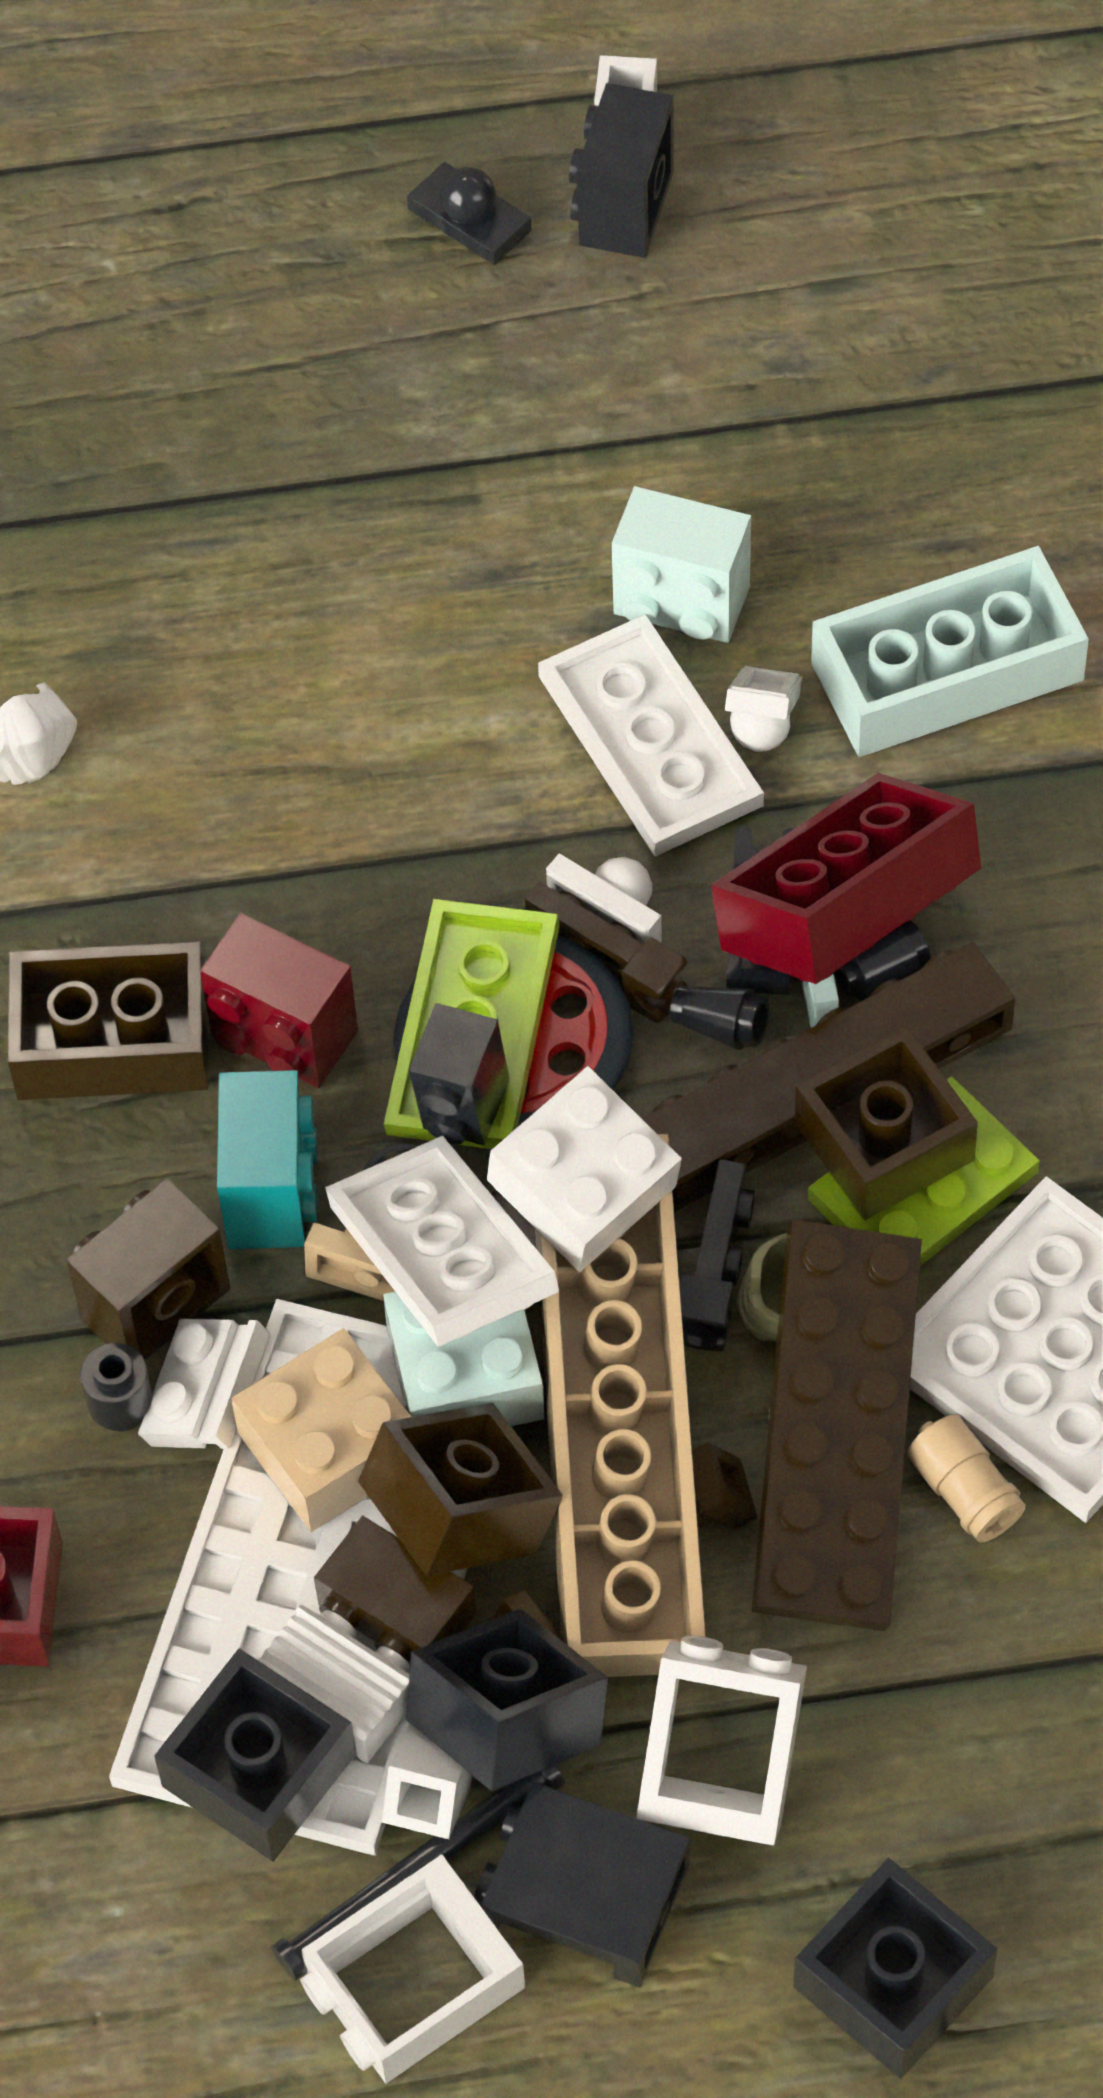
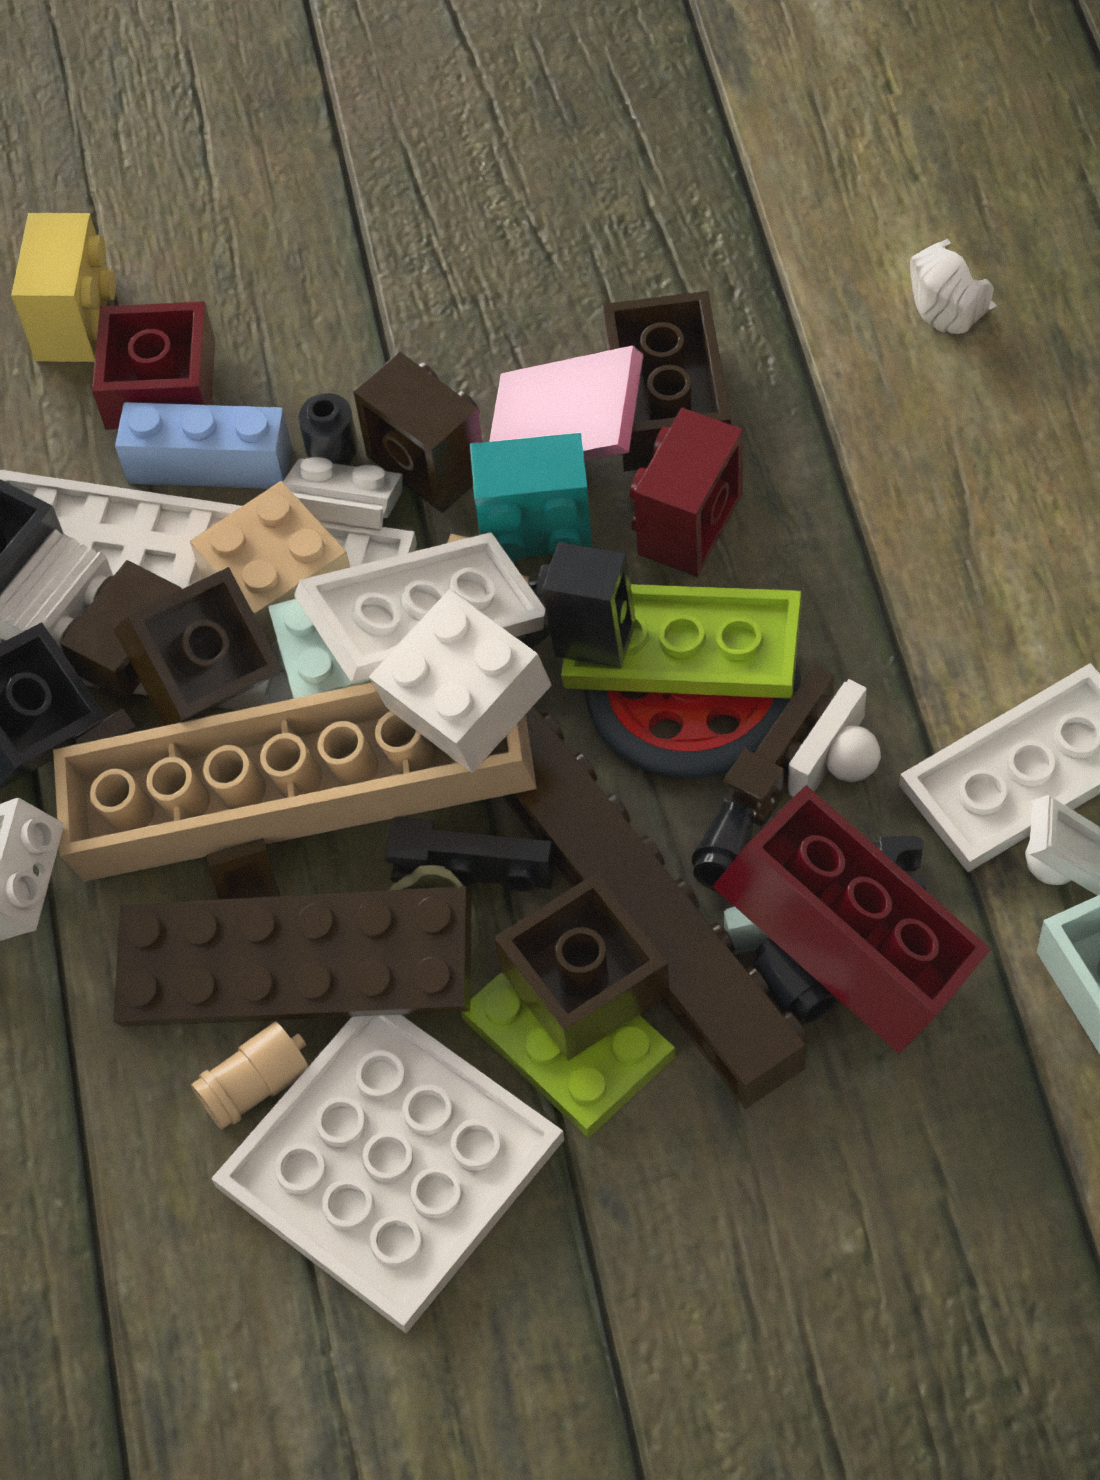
camera: 90 degrees right, 0 degrees up
none -> light blue brick [115,402,292,489]
none -> tile [490,346,643,461]

